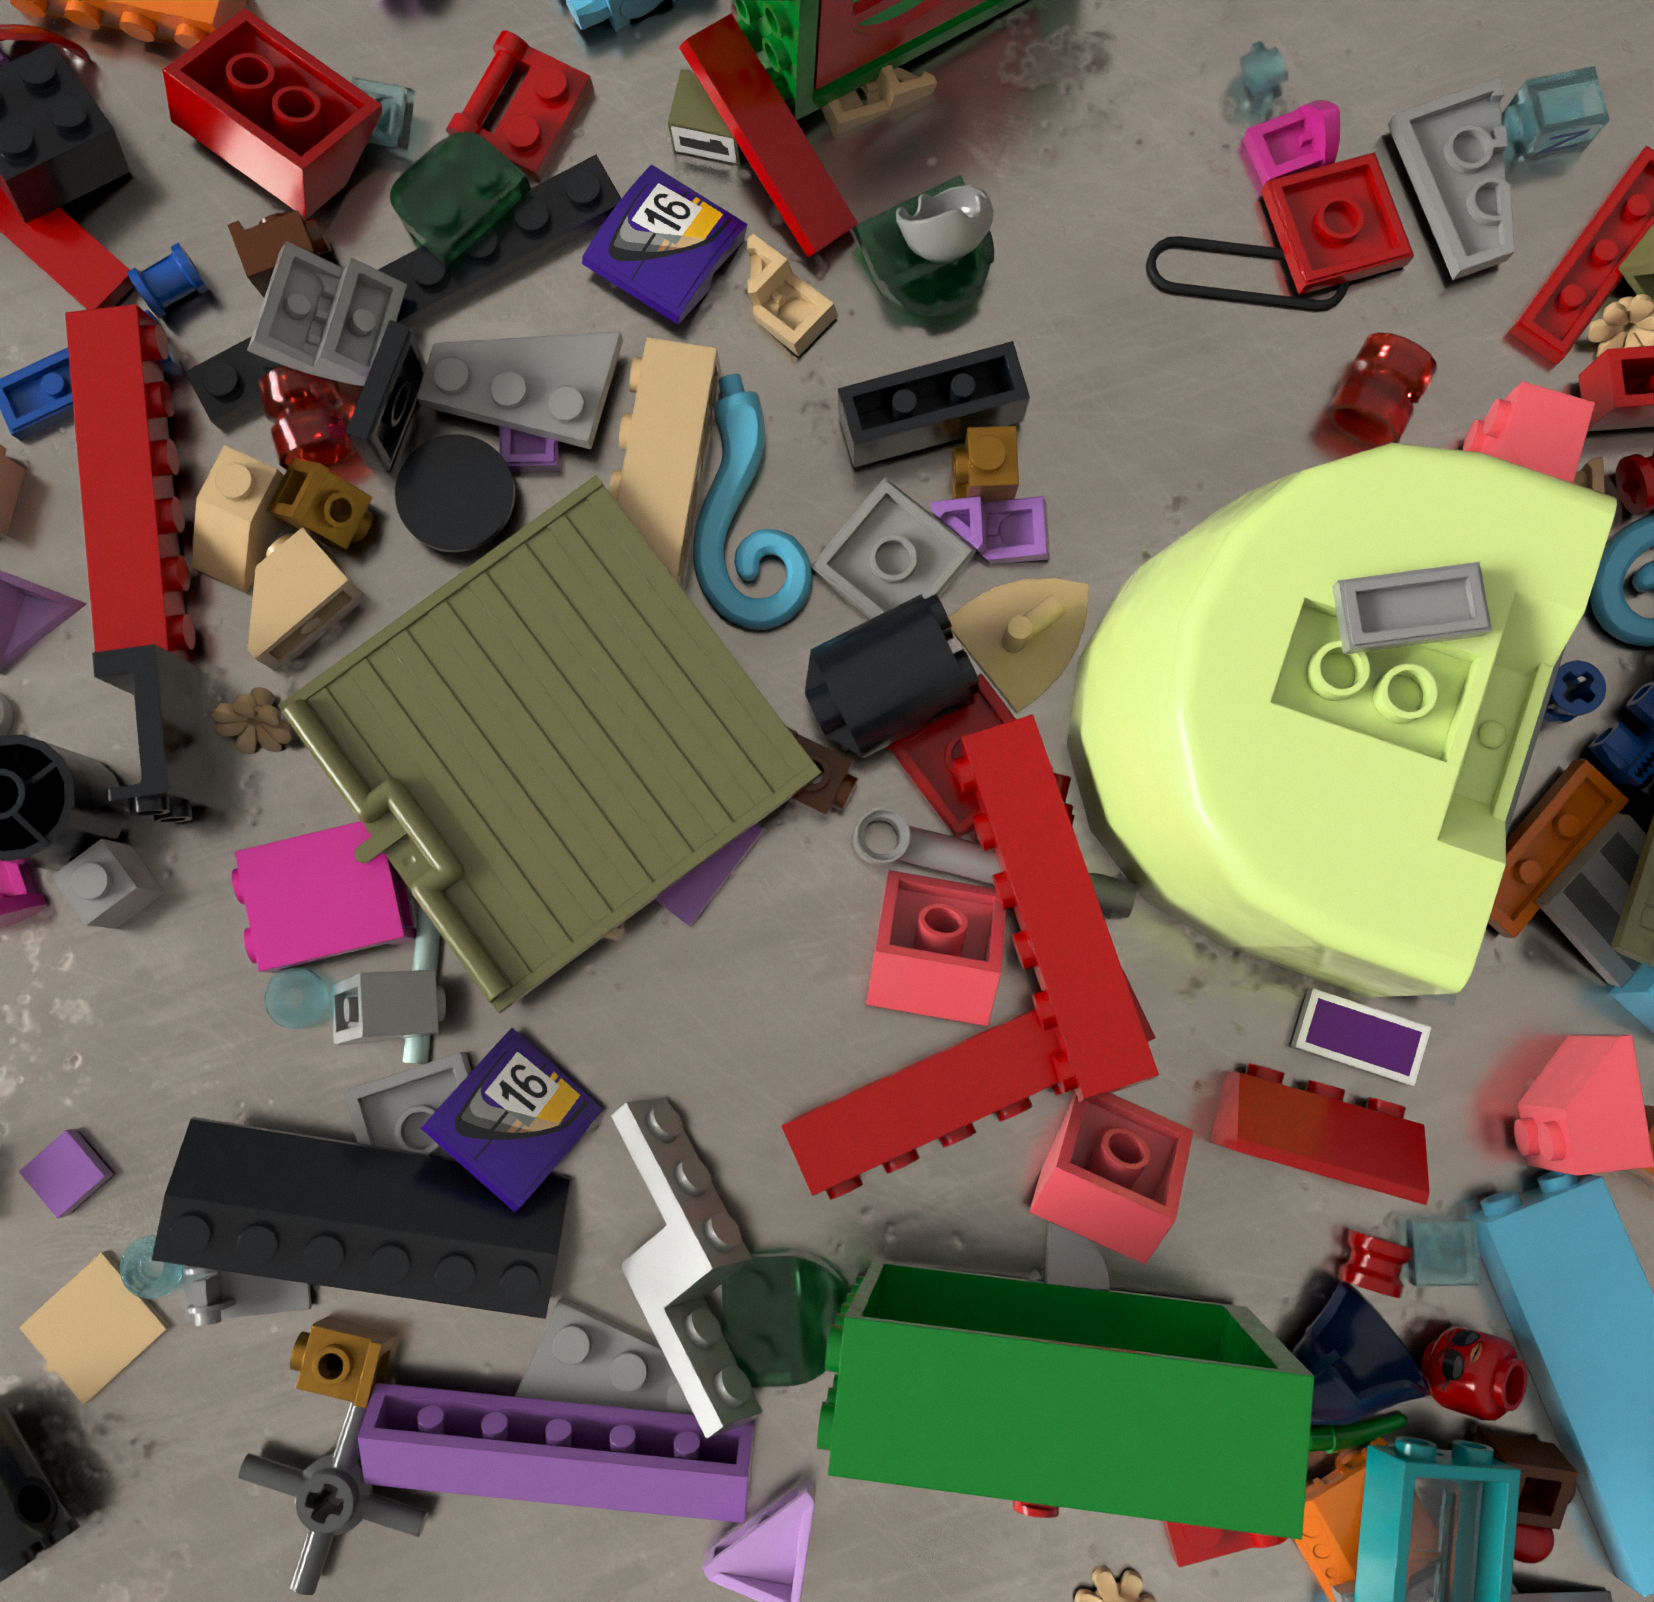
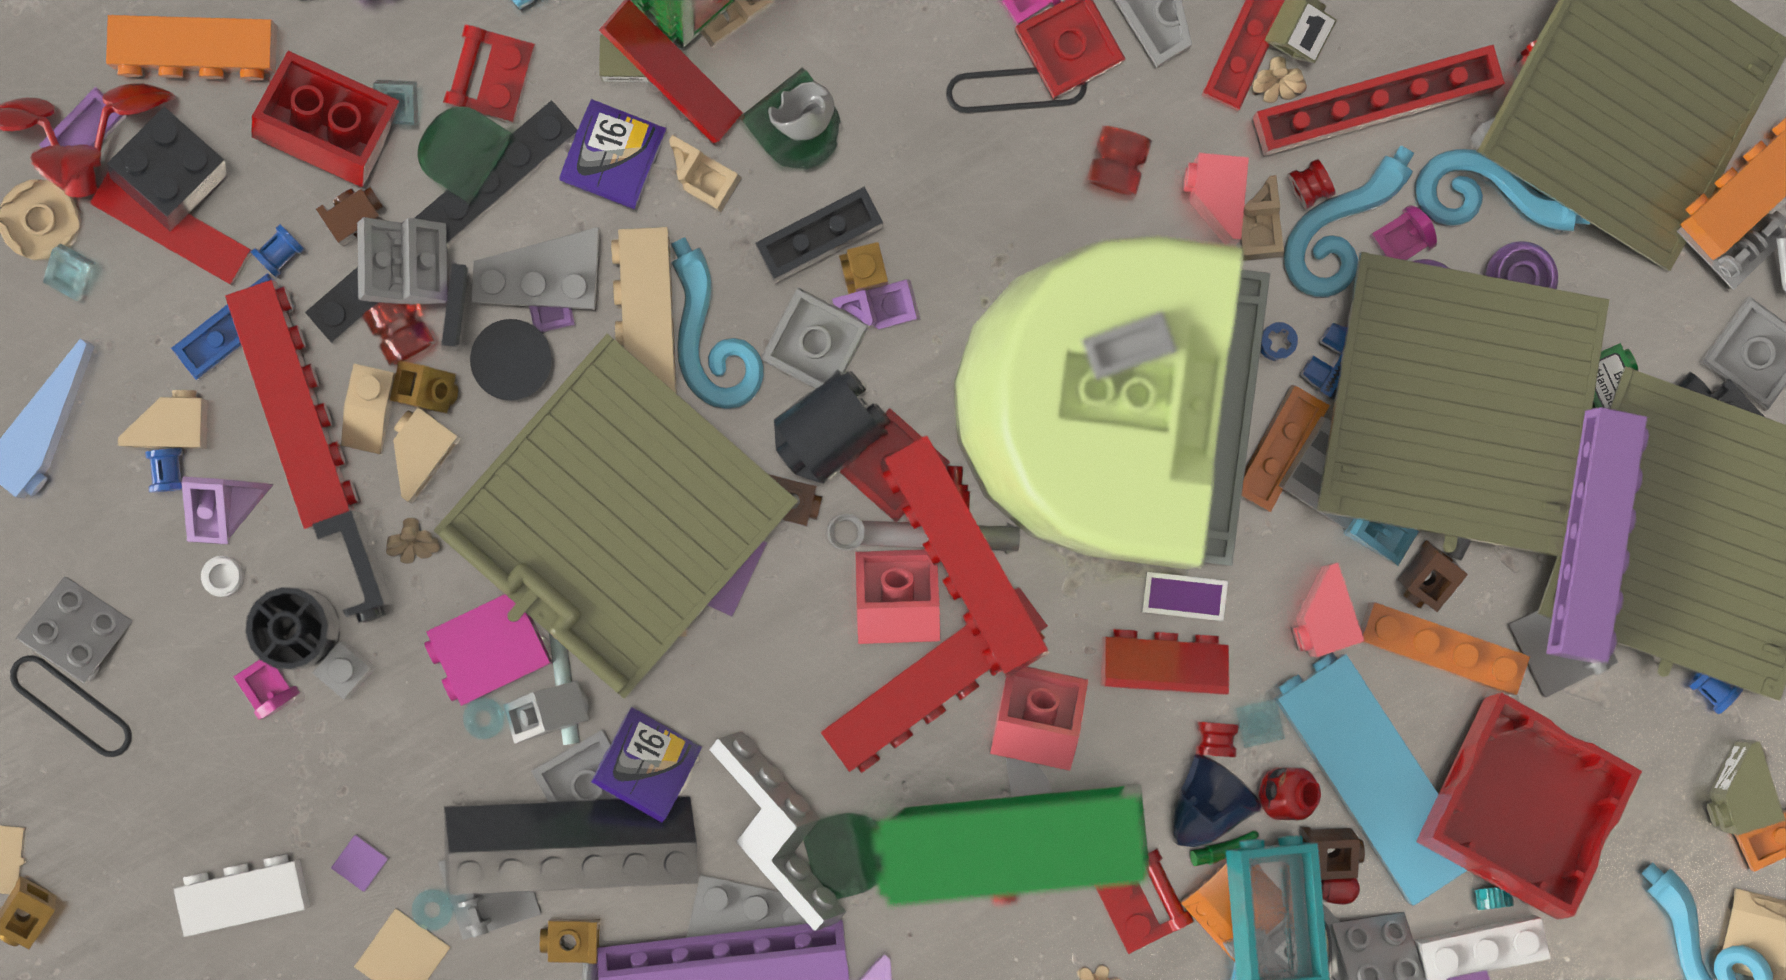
camera: 20 degrees left, 5 degrees up
tan shield [948,578,1089,713] -> none

